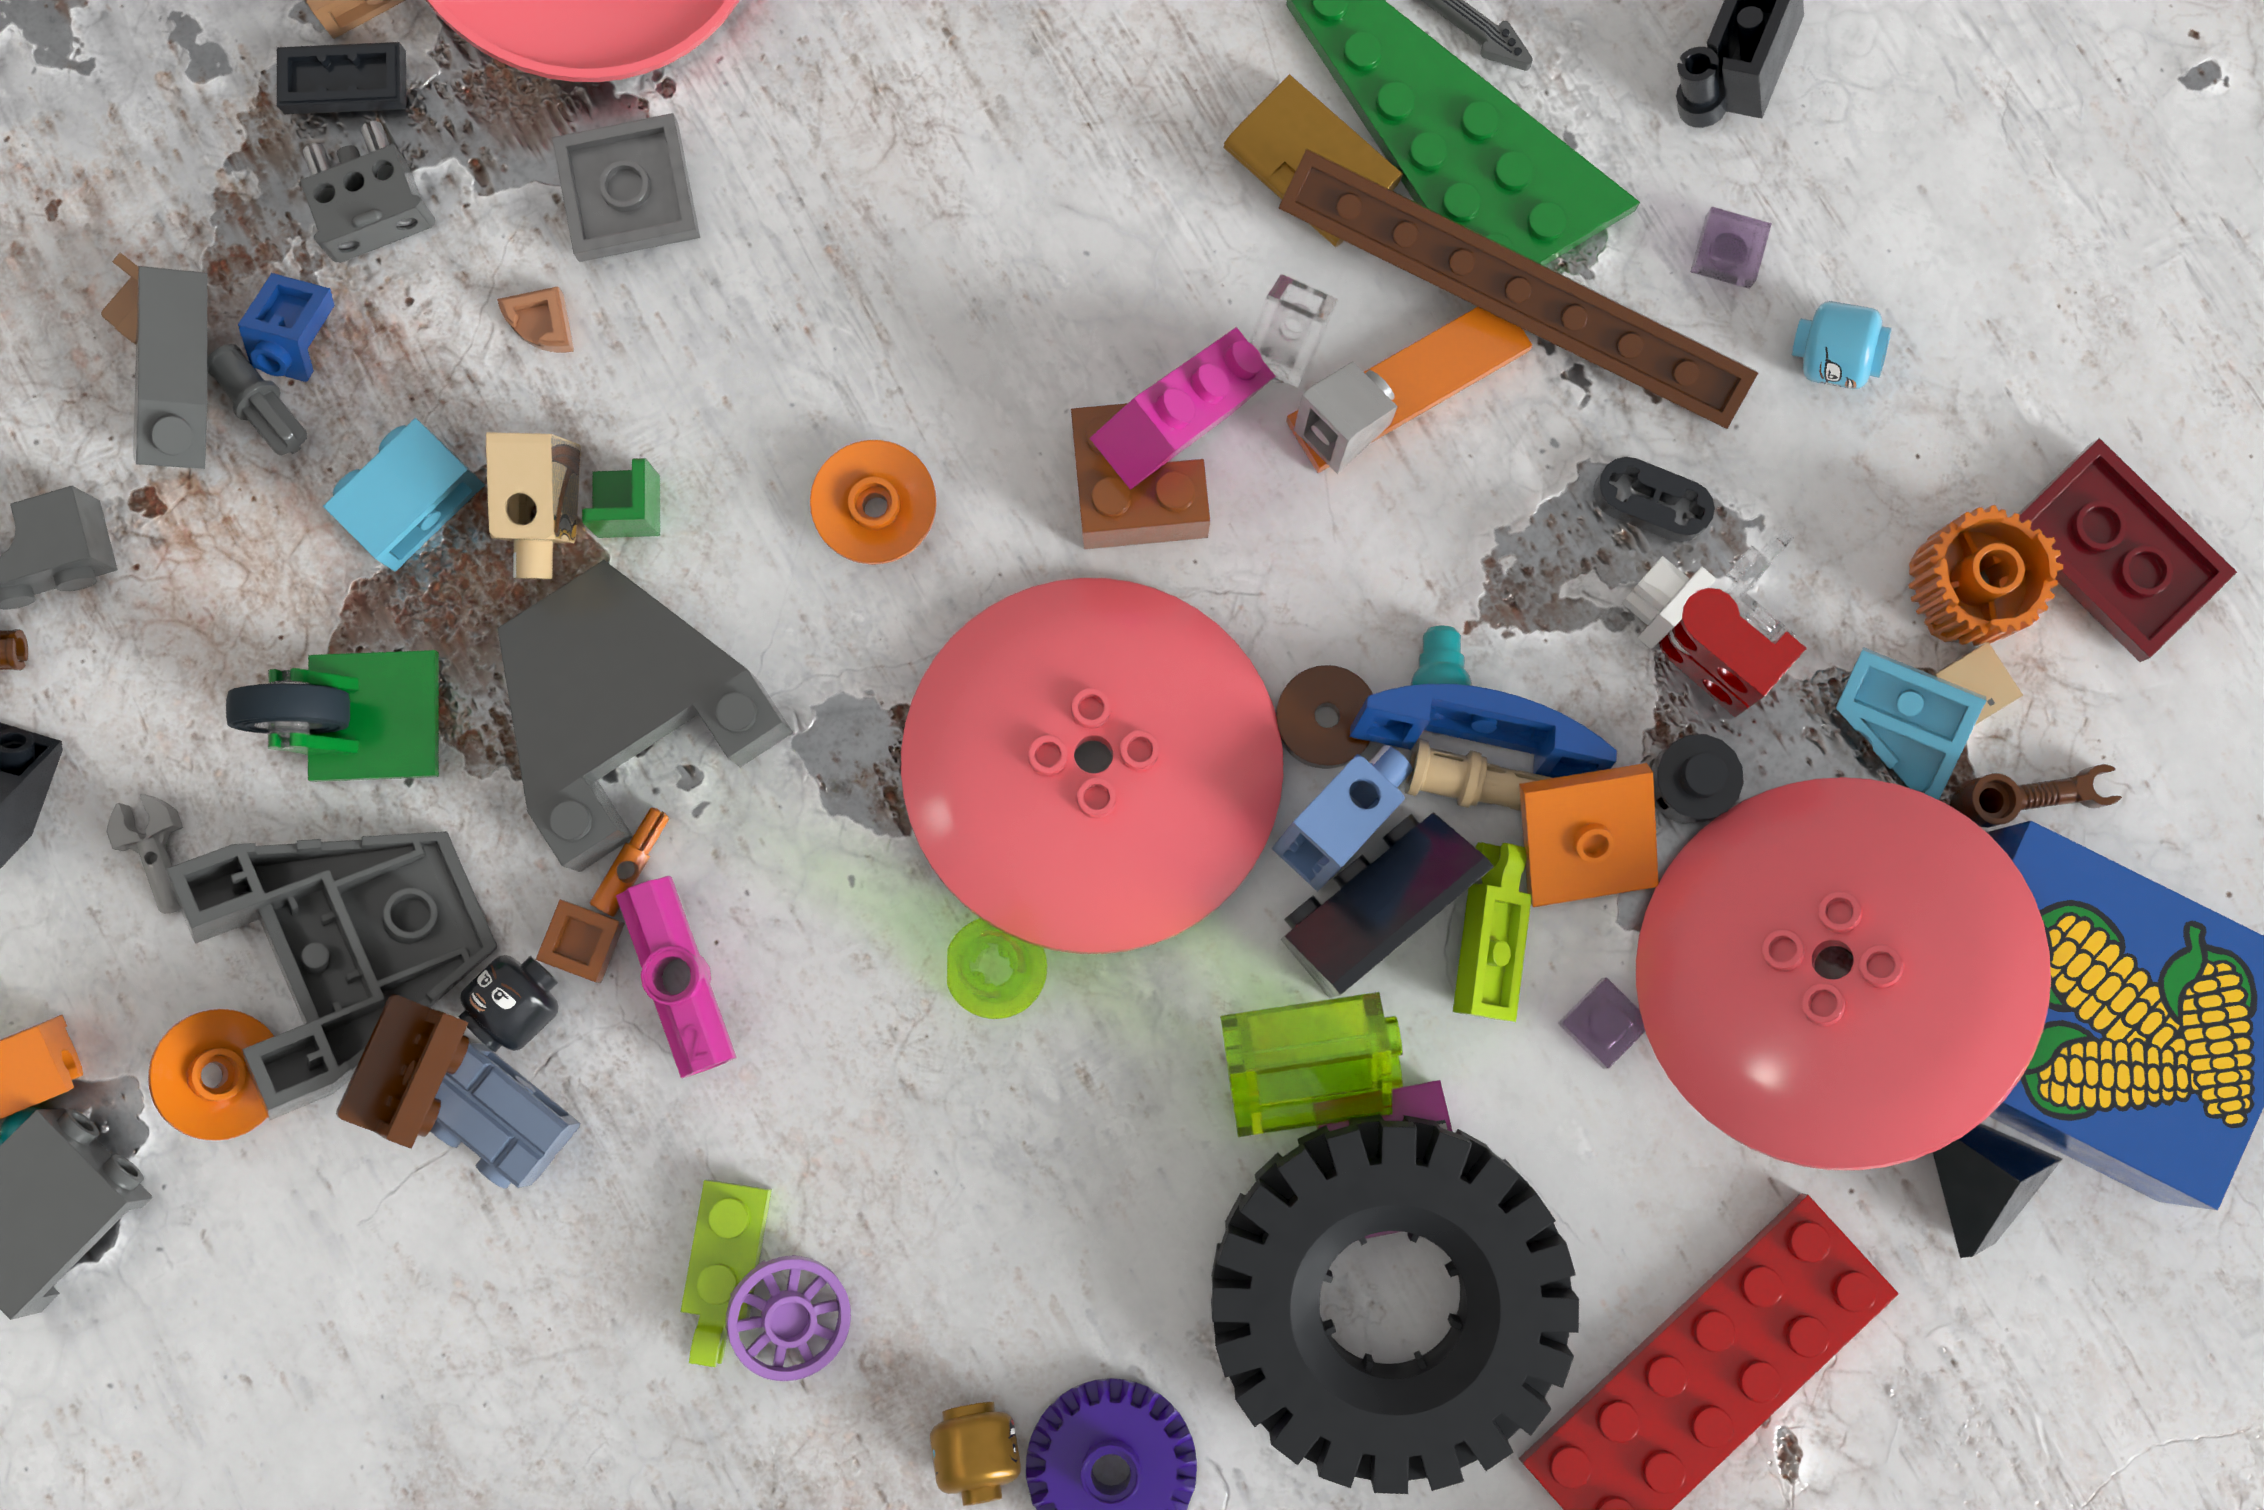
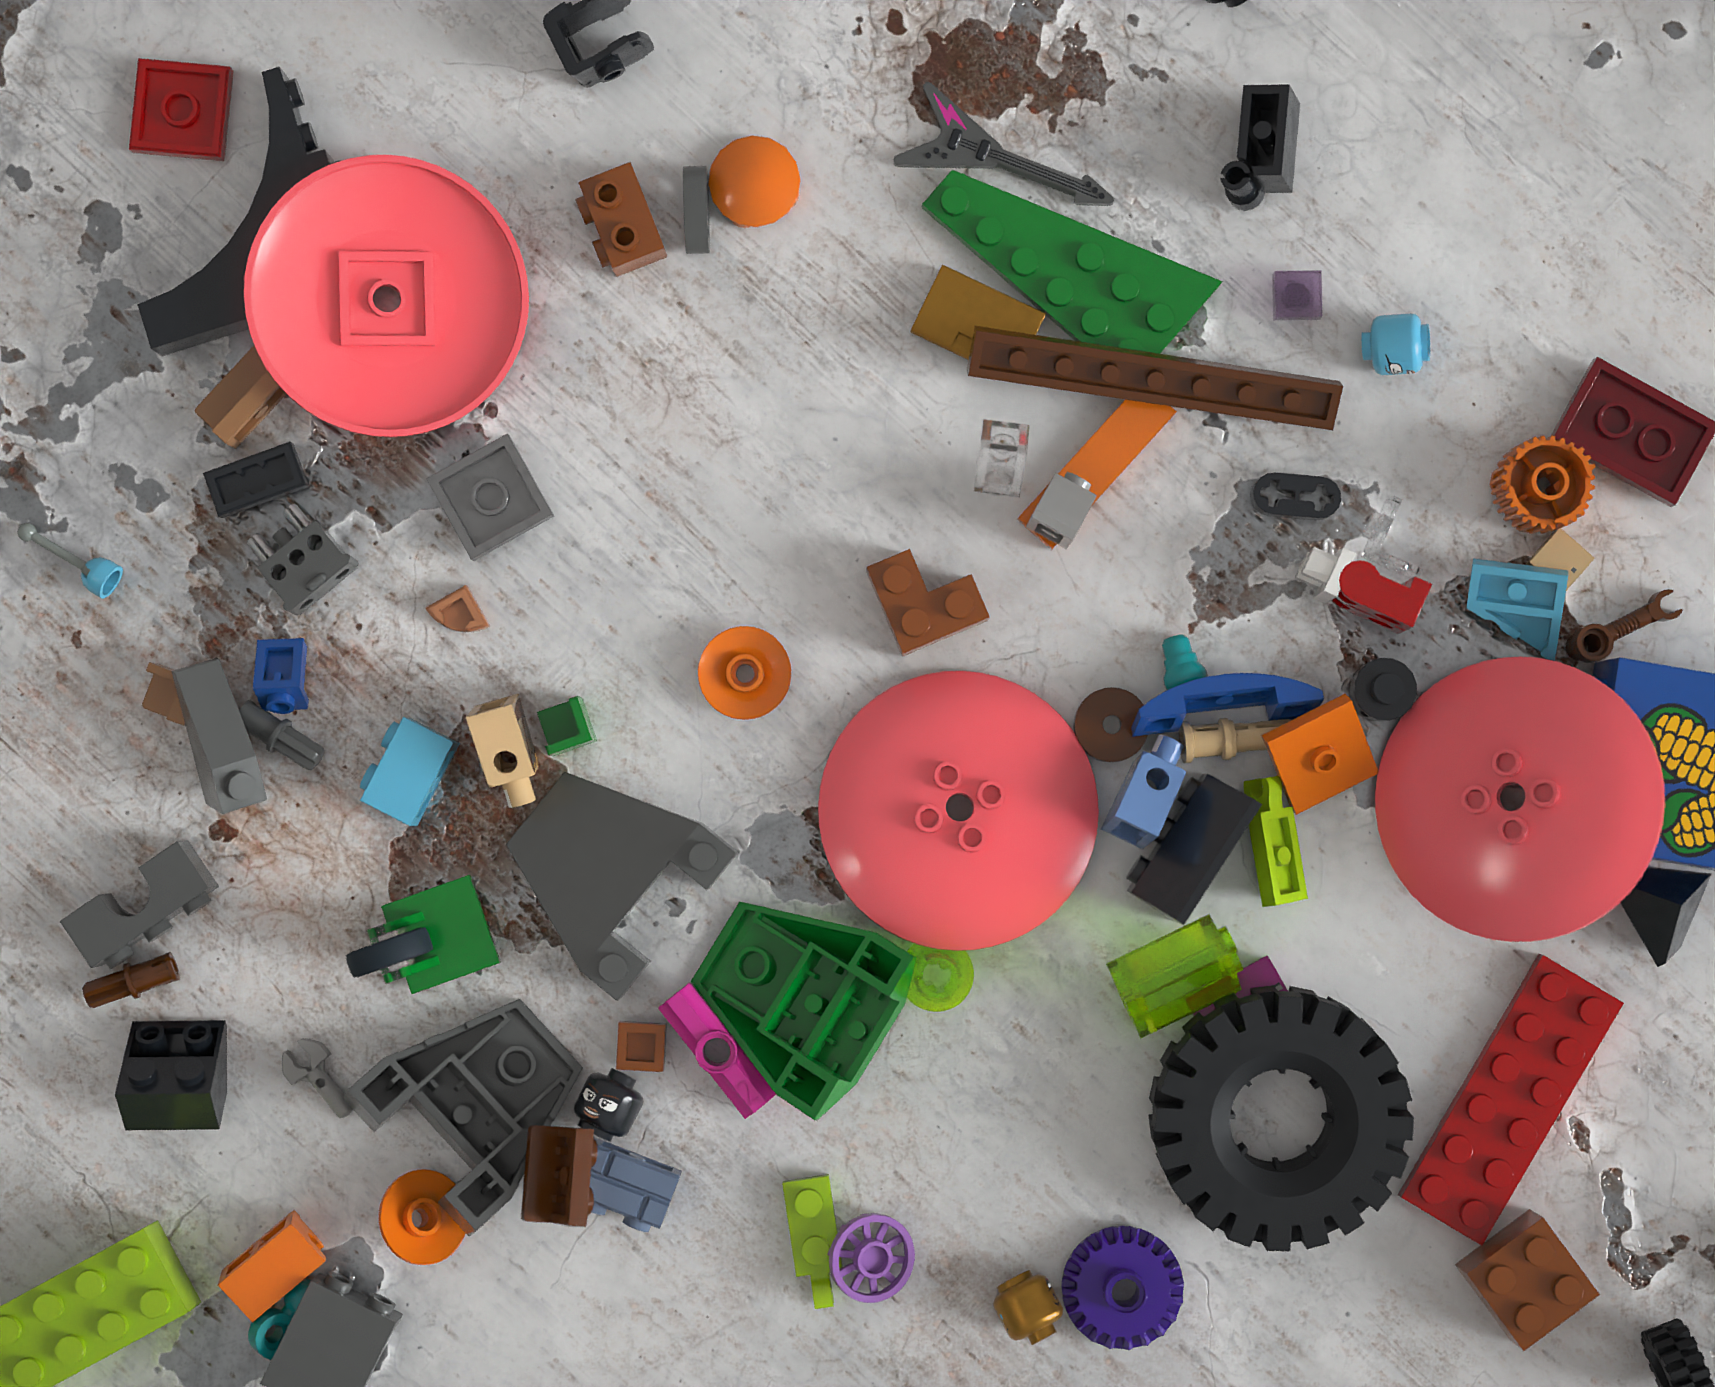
camera: 15 degrees left, 5 degrees up
orange pin [589,808,669,917] -> none
dark pink brick [1090,327,1276,489] -> none
clear purple plate [1558,977,1645,1069] -> none
none -> hinge [17,523,123,599]
none -> green wedge [691,901,916,1121]

